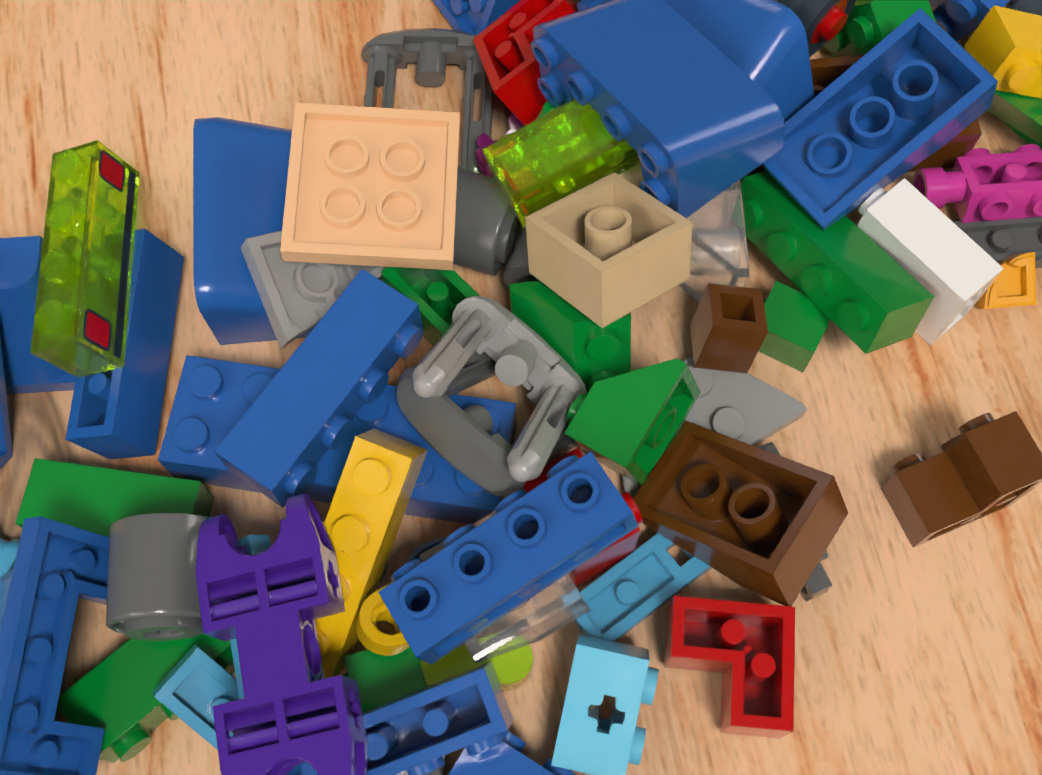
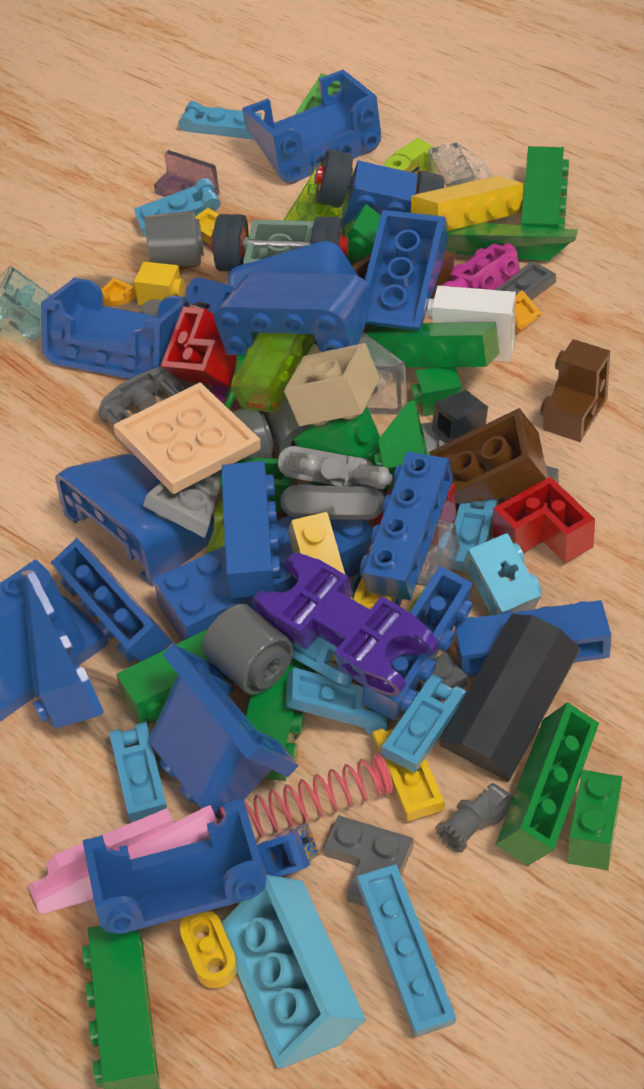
camera: 35 degrees left, 20 degrees down
clear neon green brick [30,140,140,378] -> none
reddish brown brick [690,283,768,374] -> none
none -> black brick [432,390,488,443]

